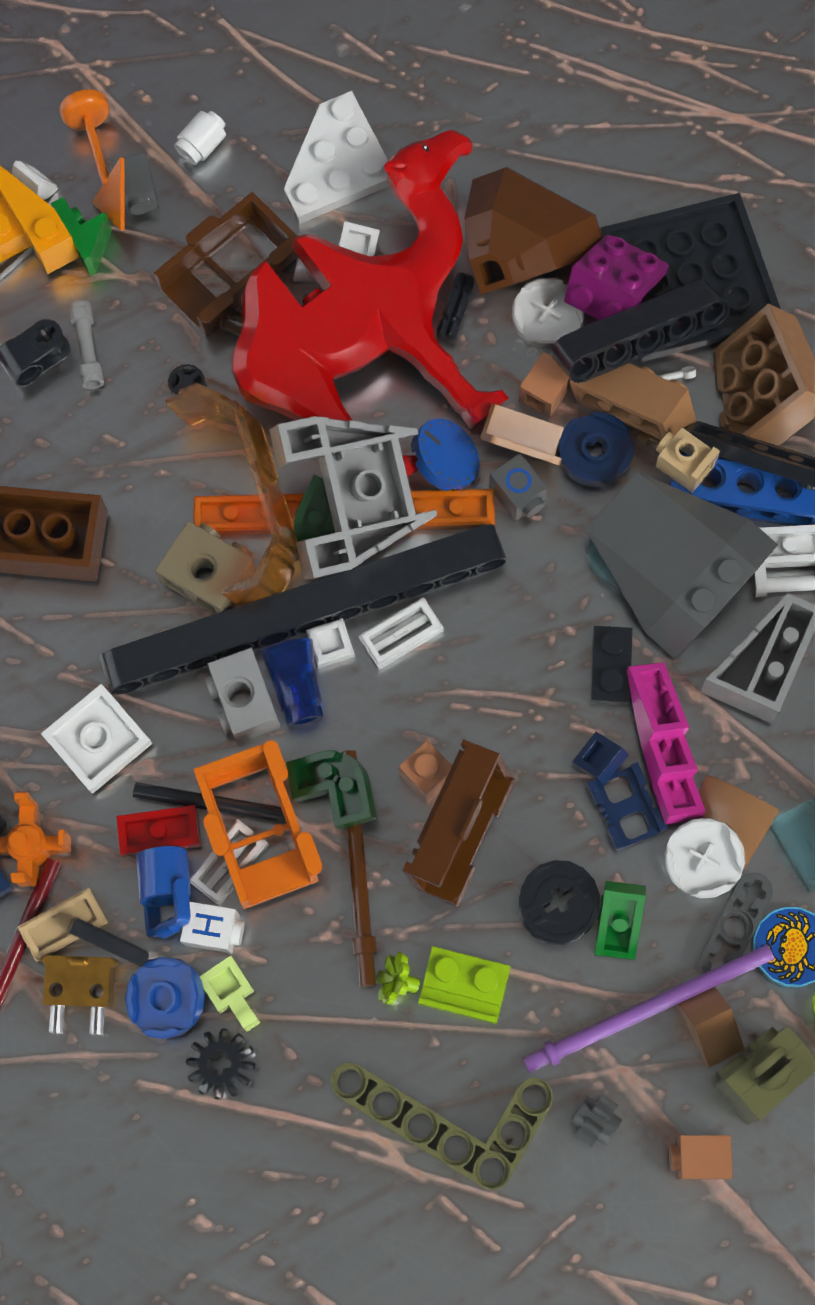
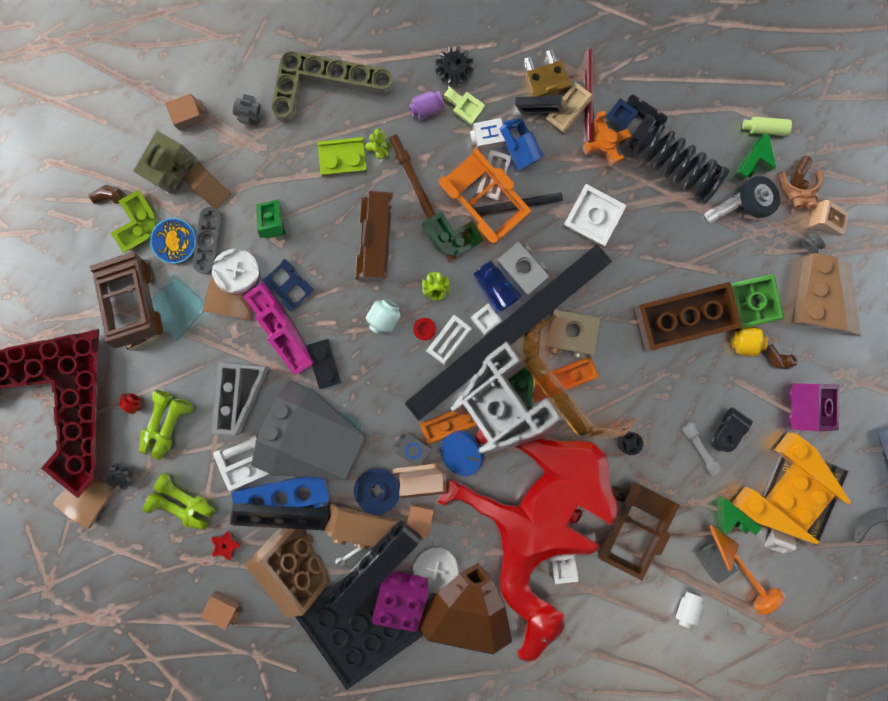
camera: 150 degrees right, 15 degrees up
red plate [116,805,201,857] -> none
blue tile [125,957,205,1039] -> none
white plate [284,91,390,224] -> none
nougat brick [399,740,452,805] -> none
black axle [436,272,474,342] -> none
black piece [518,860,600,946] -> none
medium lavender bar [523,945,774,1073] -> none
dark blue plate [572,731,629,785] -> none
tan brick [655,428,720,493] -> none
none -> light aqua head [366,299,401,334]
none -> medium lavender brick [409,90,444,120]
none -> red tile [413,317,436,341]
none -> lime gear [422,272,450,301]

